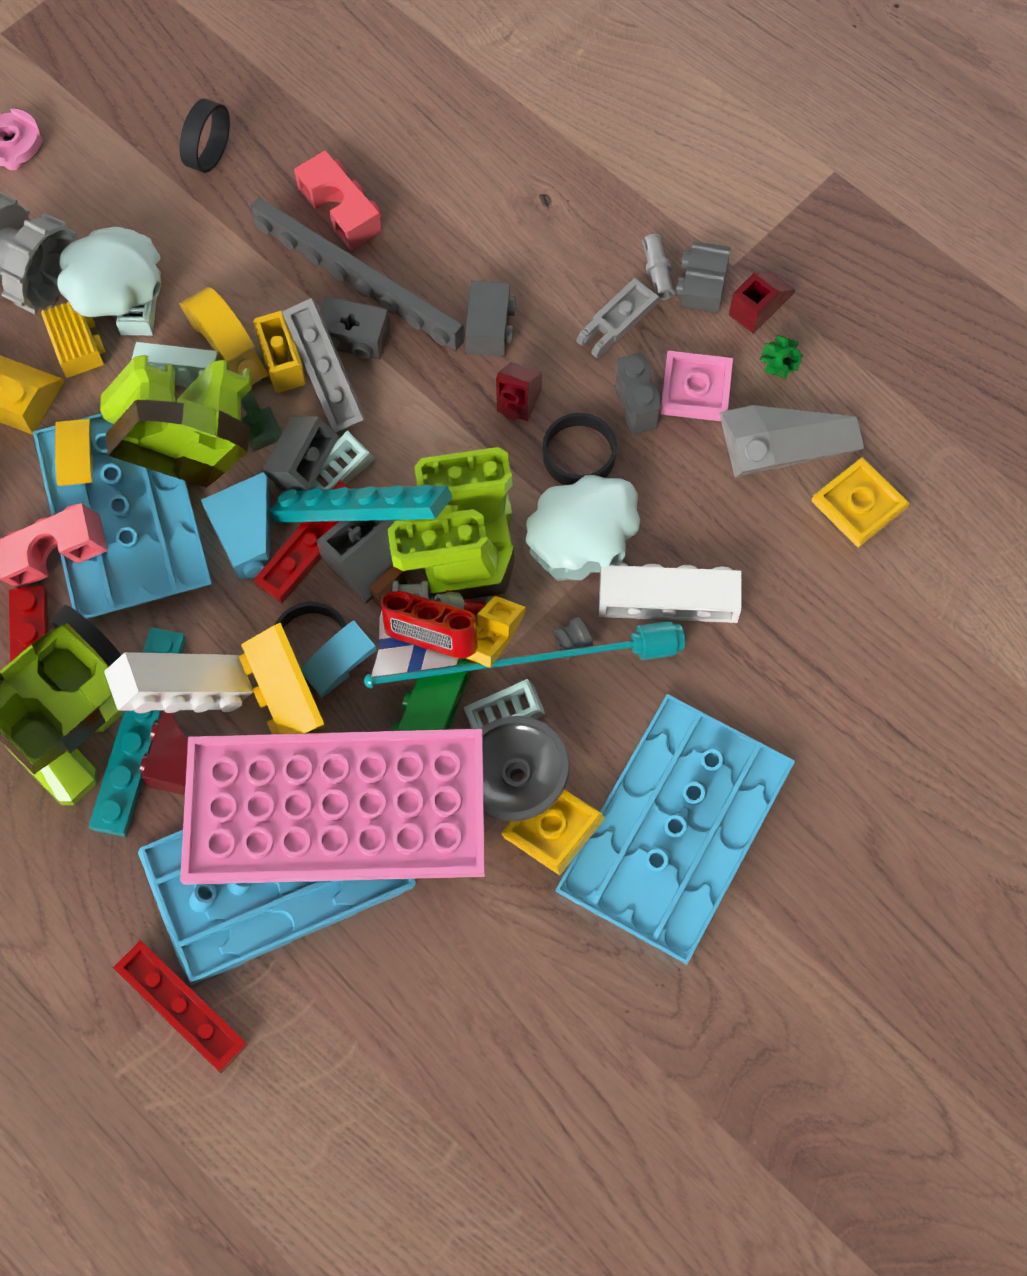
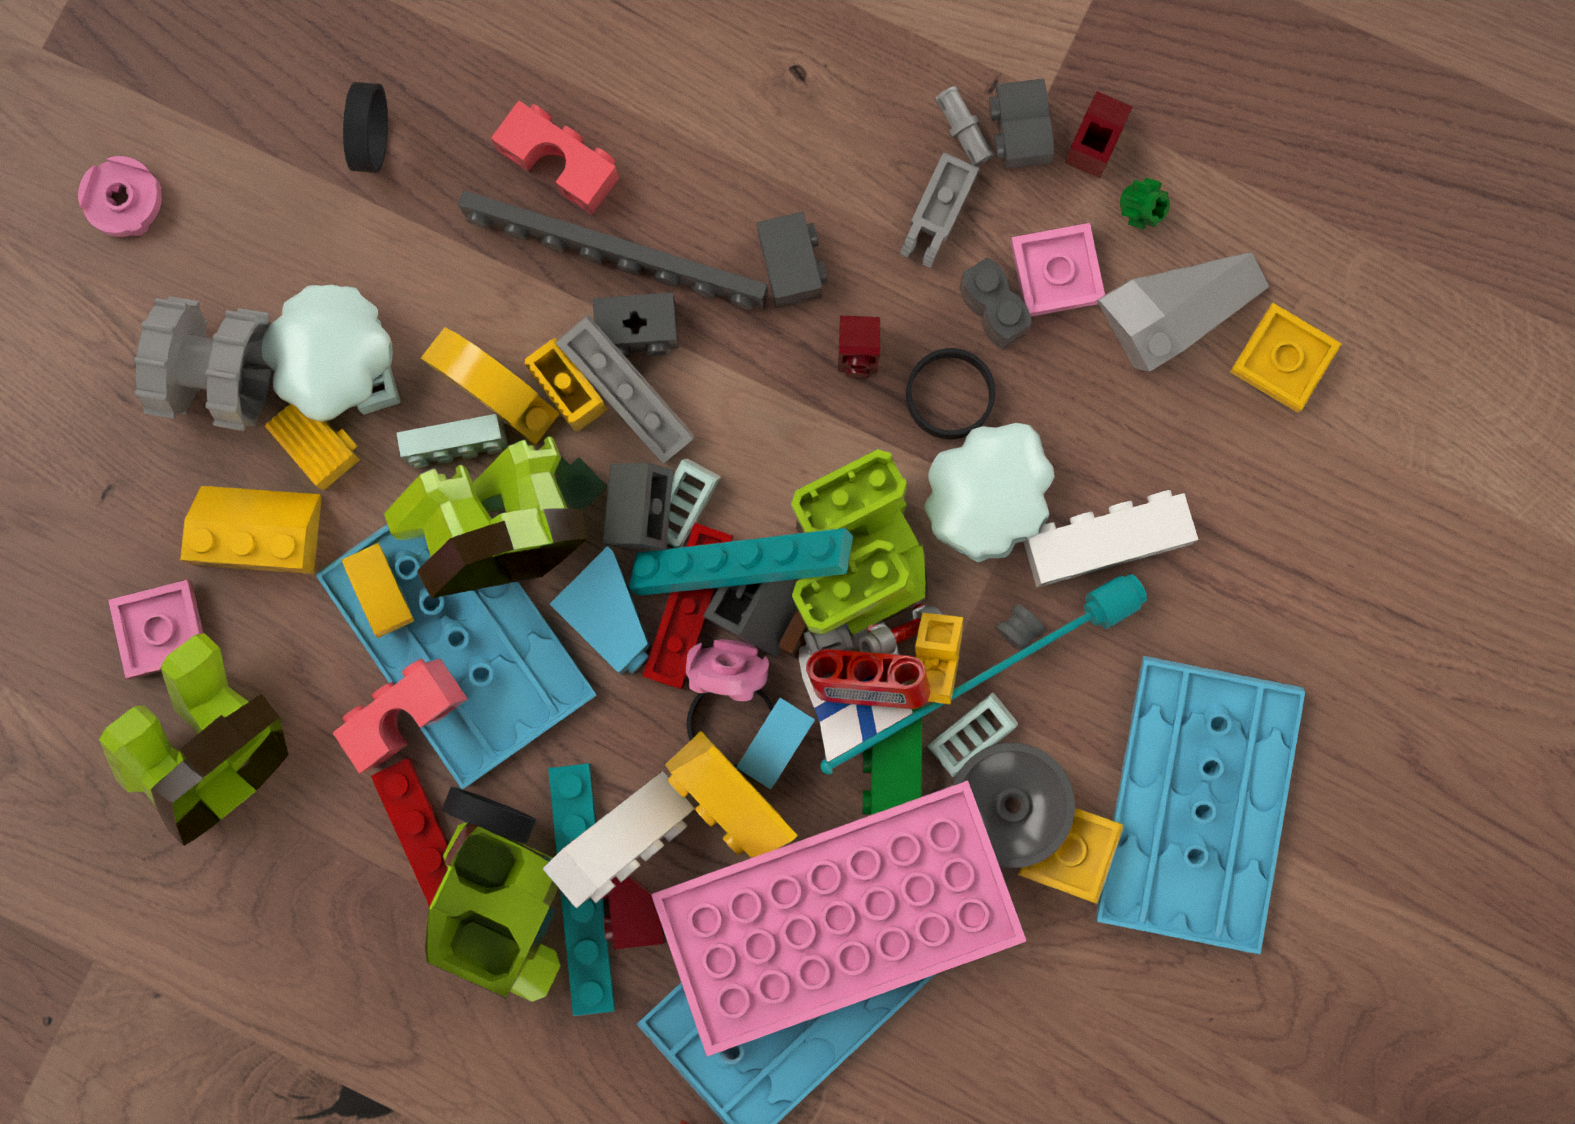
camera: 15 degrees left, 15 degrees up
none -> bright pink plate [686,639,769,701]

